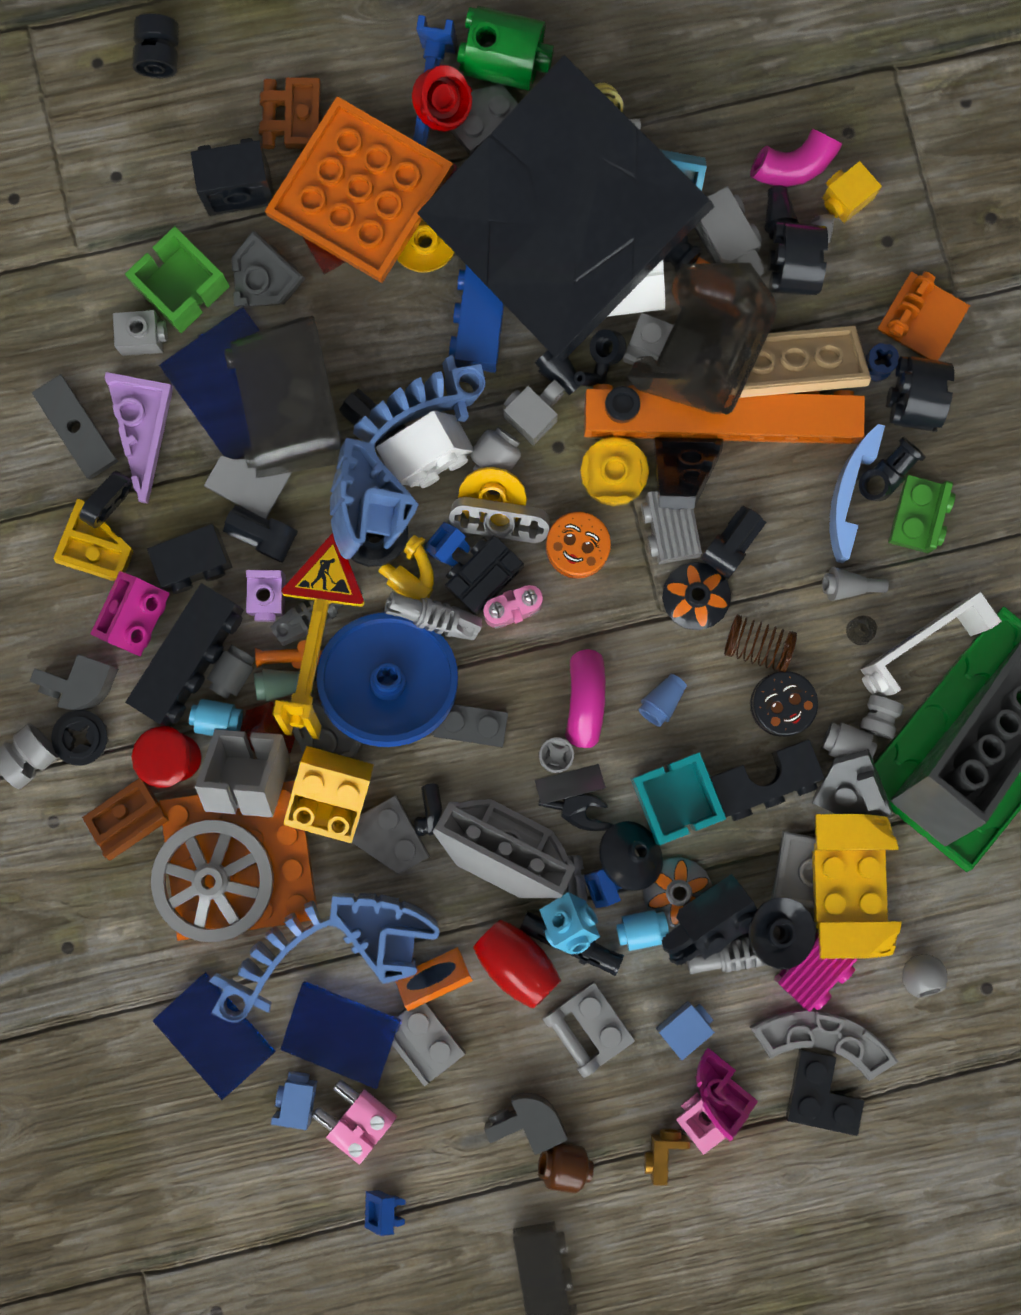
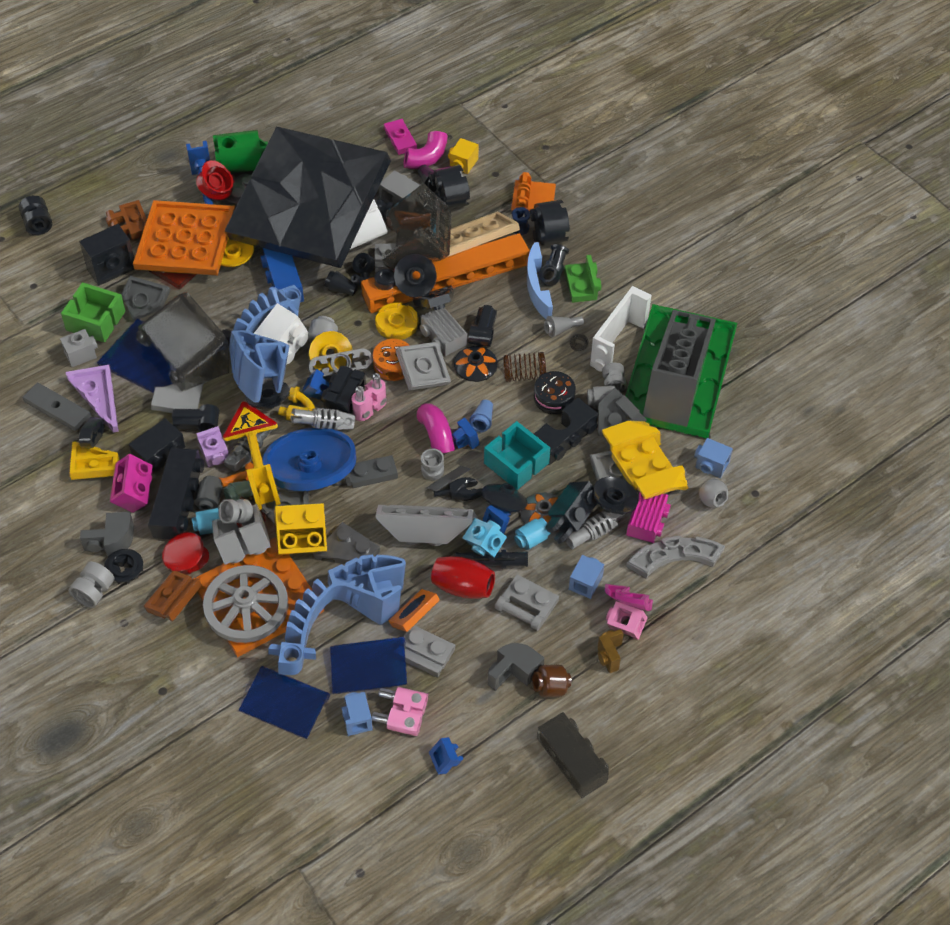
camera: 25 degrees left, 30 degrees down
black arm [414,783,442,836] -> none
light grey brick [504,380,565,446] -> none
black plate [786,1048,864,1136] -> none
none -> light grey wheel [218,499,253,524]
none -> dark pink plate [384,119,417,155]
none -> black dish [394,254,437,297]
none -> light grey tile [395,342,451,390]
none -> blue tile [452,418,480,449]
none -> medium blue brick [694,438,733,478]

